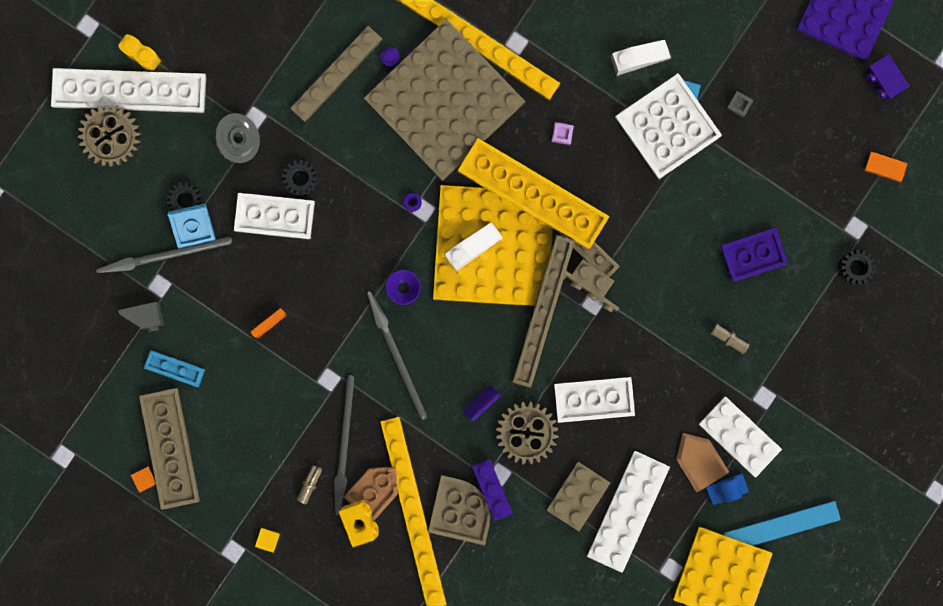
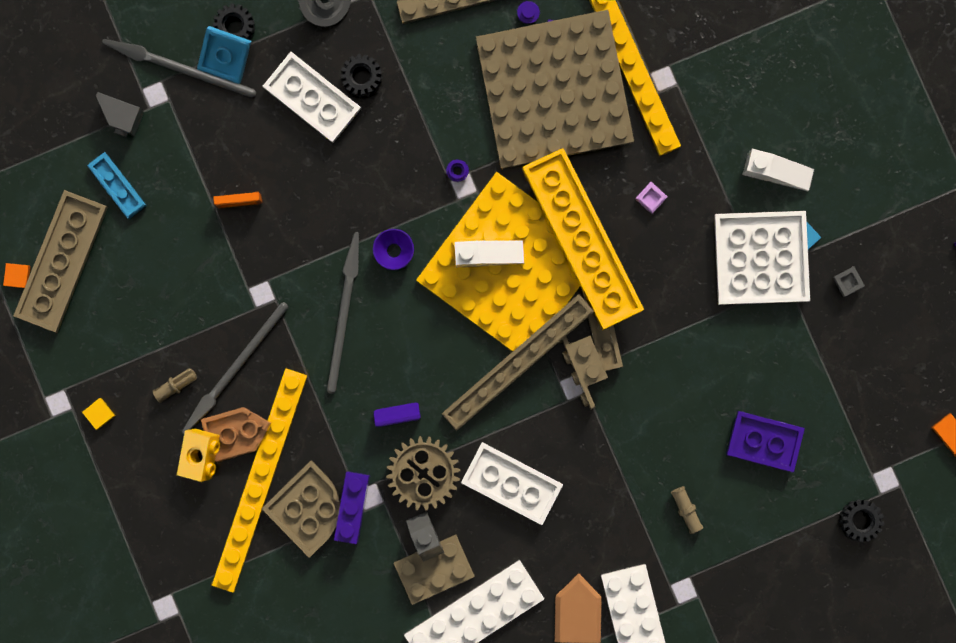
camera: 30 degrees right, 0 degrees up
none -> dark grey slope [406,511,444,562]

